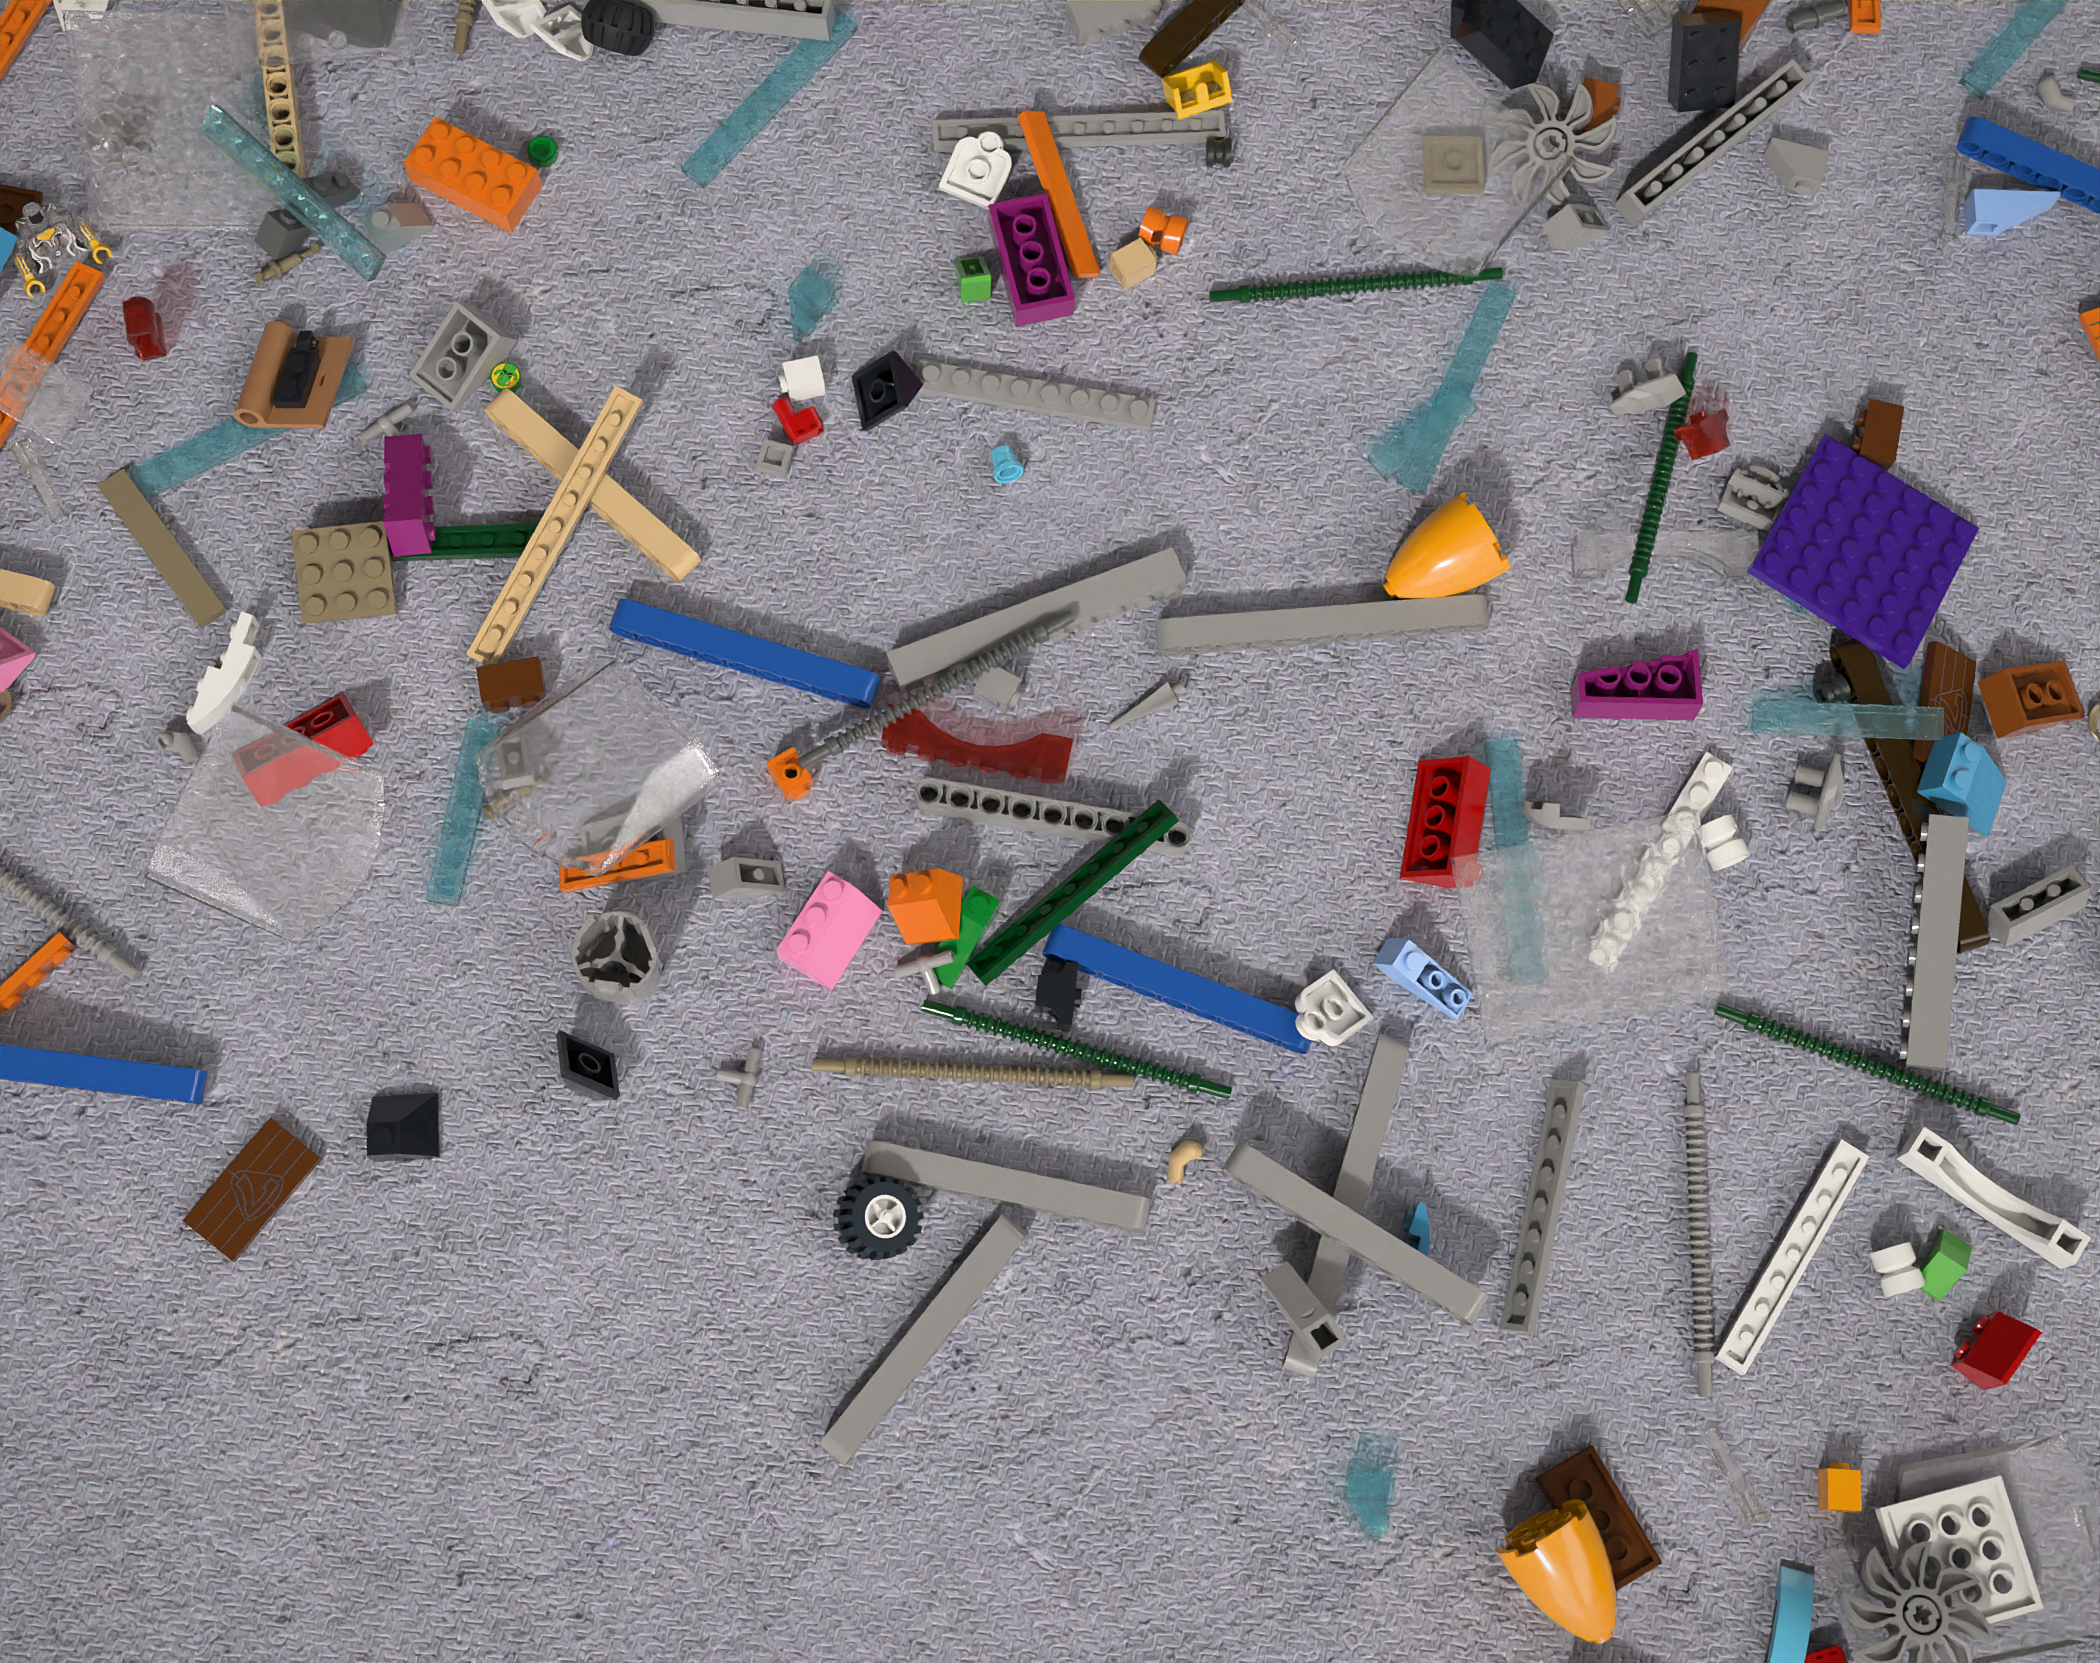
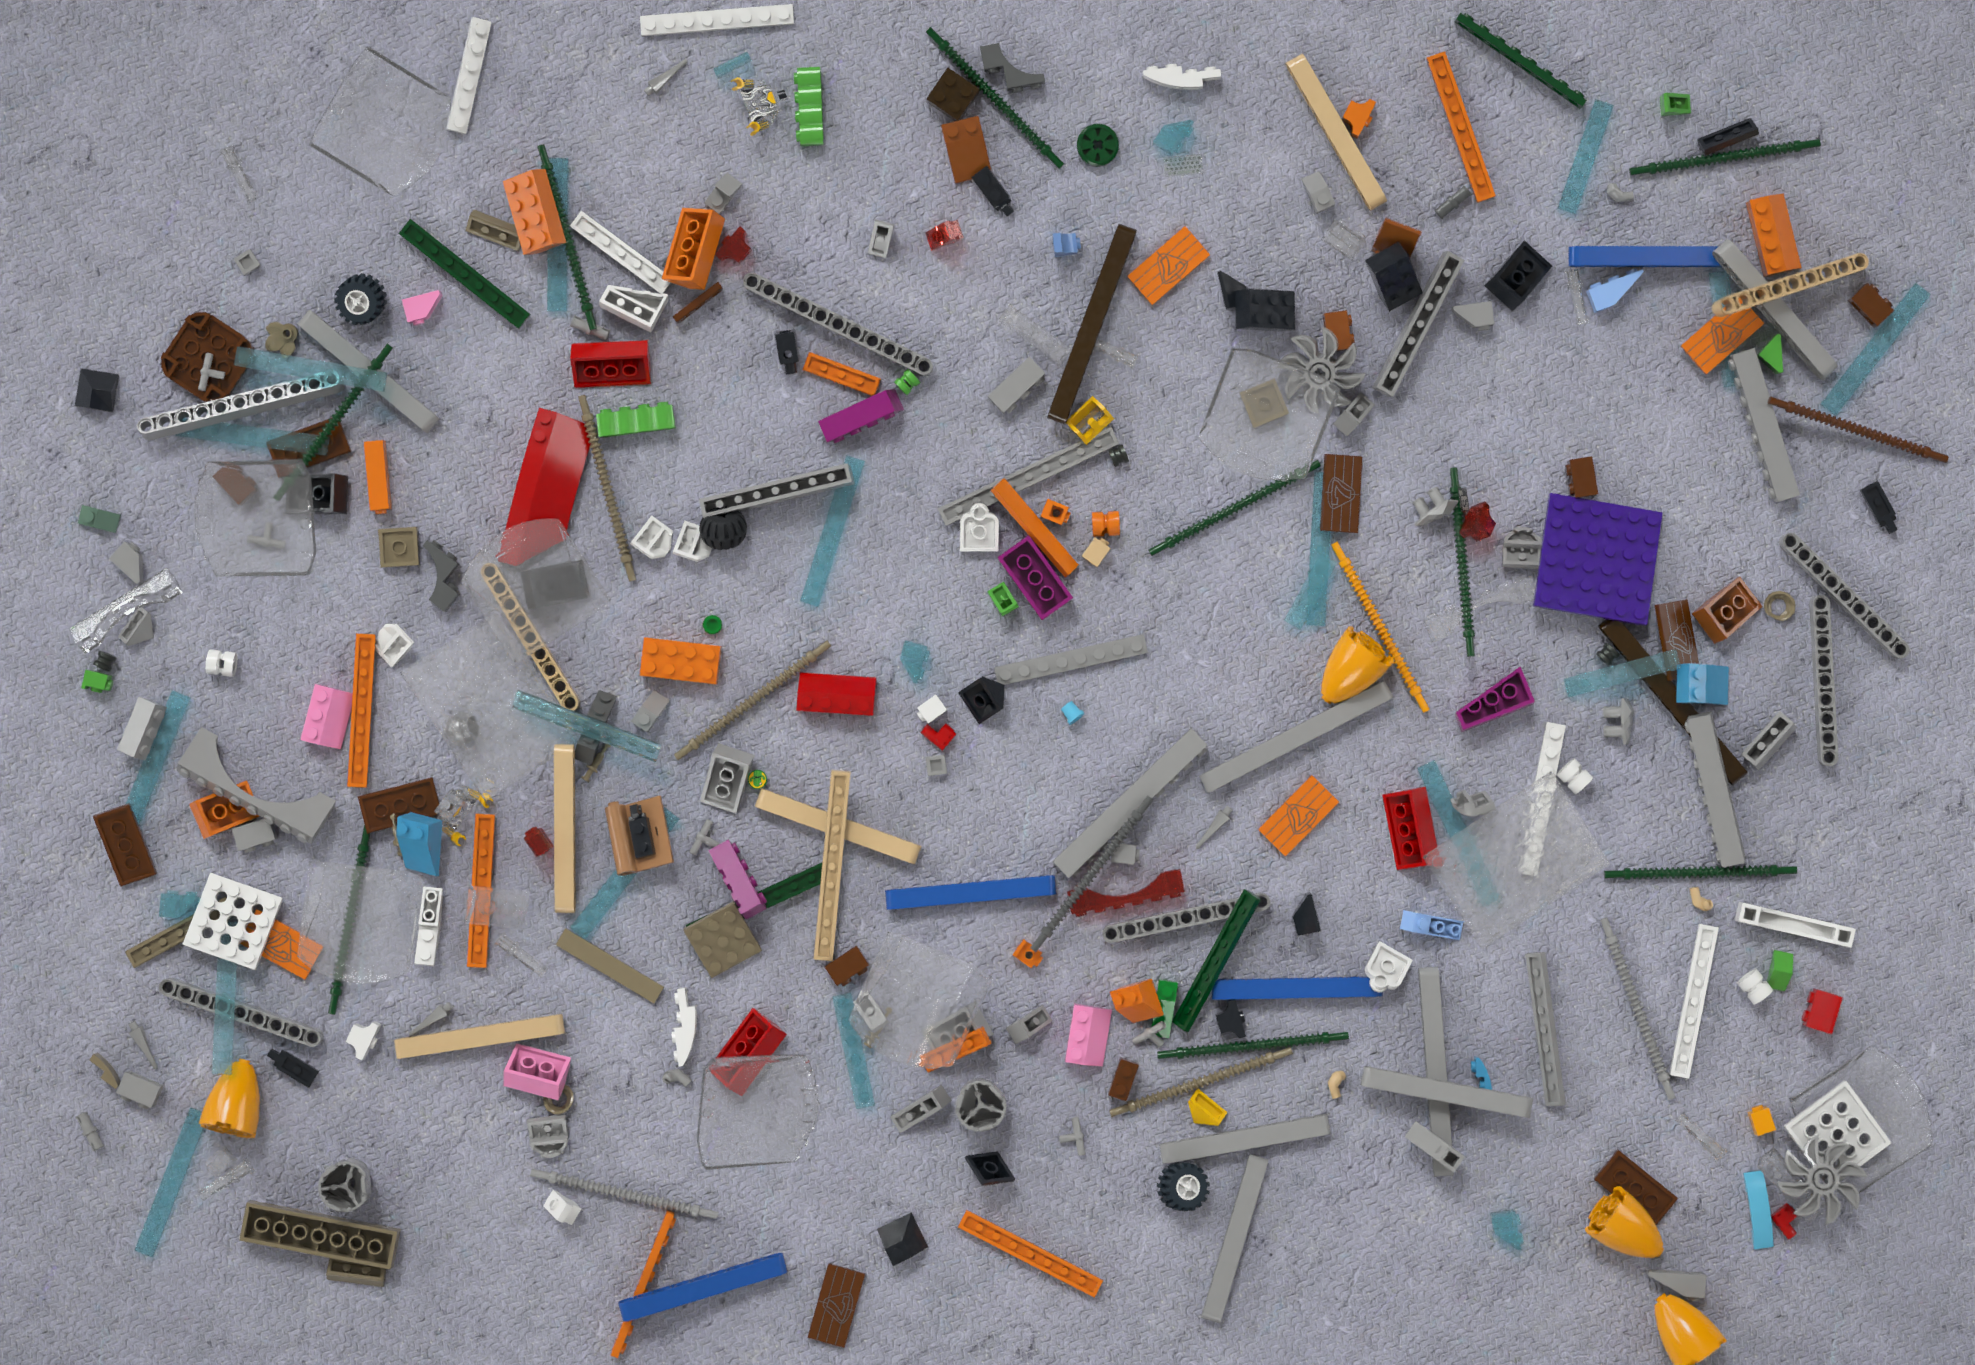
camera: 15 degrees left, 15 degrees up
none -> tan beam [554,744,576,913]
none -> dark tan hose [674,640,831,760]
none -> red slope [796,672,876,716]
none -> light grey slope [890,1084,952,1133]
none -> orange plate [958,1210,1103,1298]
none -> orange brick [1040,499,1071,526]
none -> reddish brown brick [1108,1057,1139,1101]
none -> yellow slope [1188,1089,1227,1126]
none -> orange tile [1258,775,1339,856]
none -> black slope [1292,892,1321,936]
none -> reddish brown tile [1320,454,1362,533]
none -> light orange hose [1331,541,1430,713]
none -> clear smoke sticker [1458,487,1474,540]
none -> black slope [1484,240,1552,311]
none -> tan arm [1689,887,1713,911]

